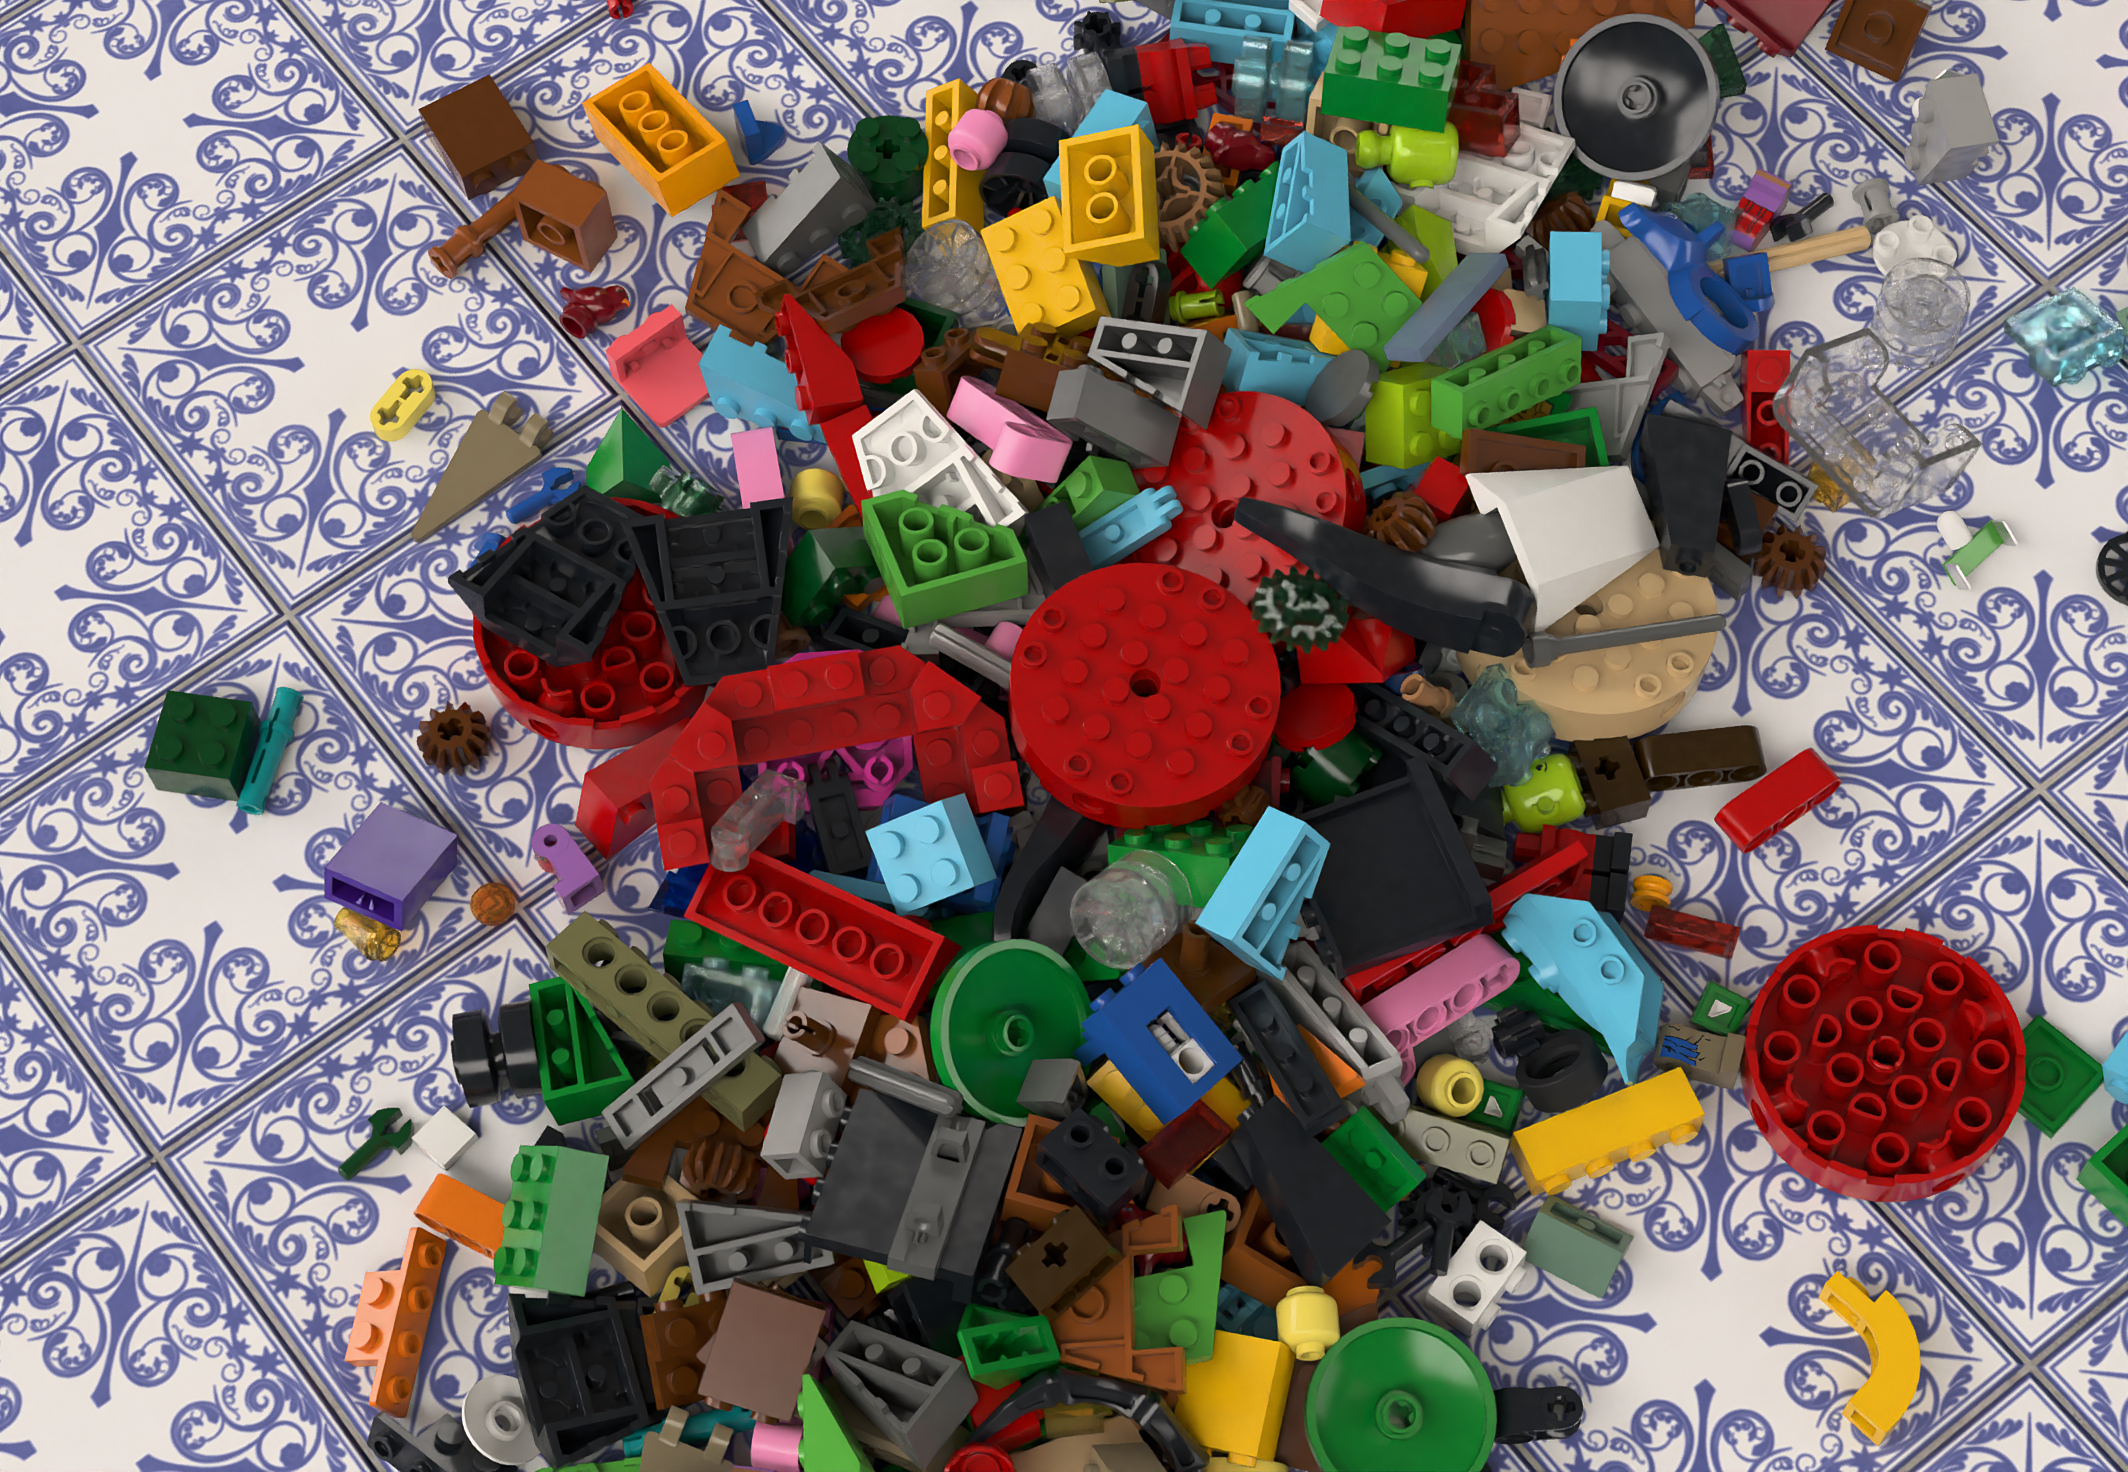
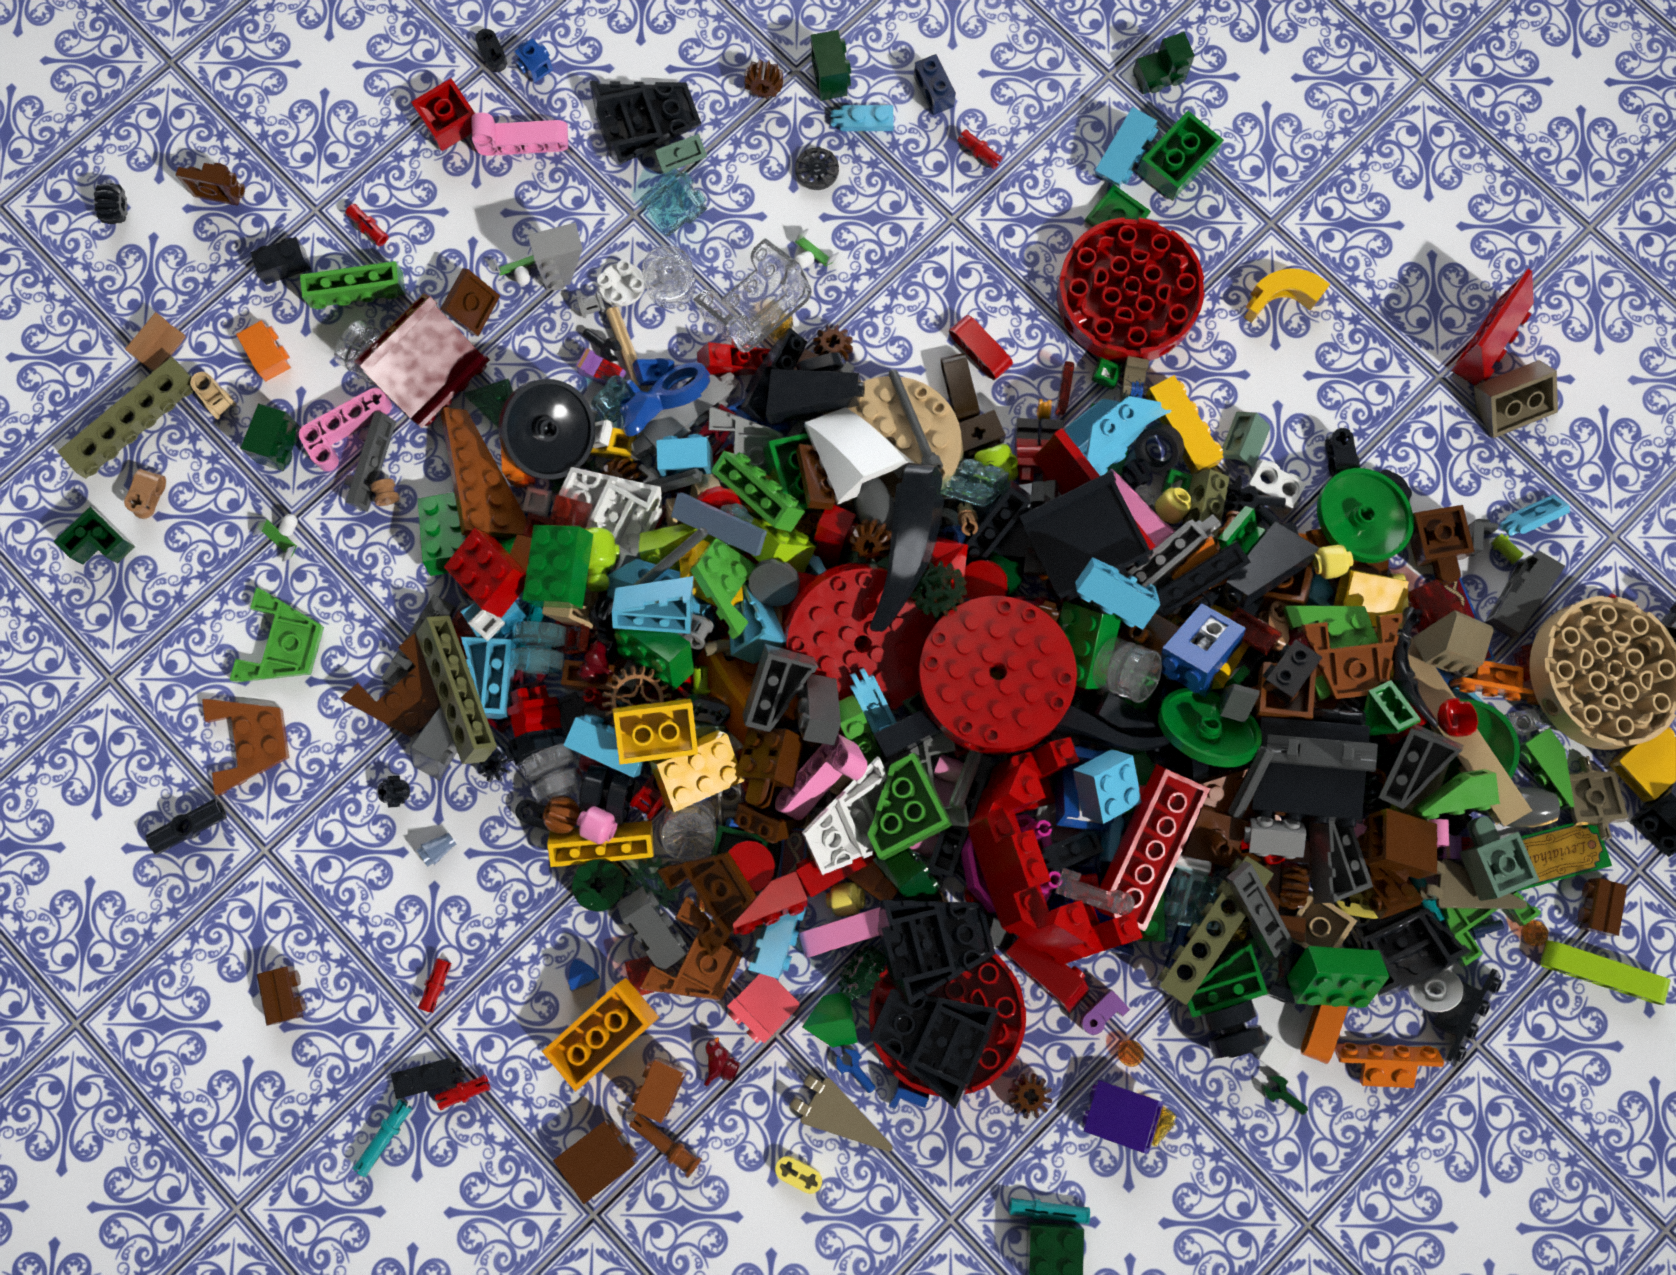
camera: 100 degrees left, 15 degrees up
dark brown brick [1005,1205,1125,1322] -> none

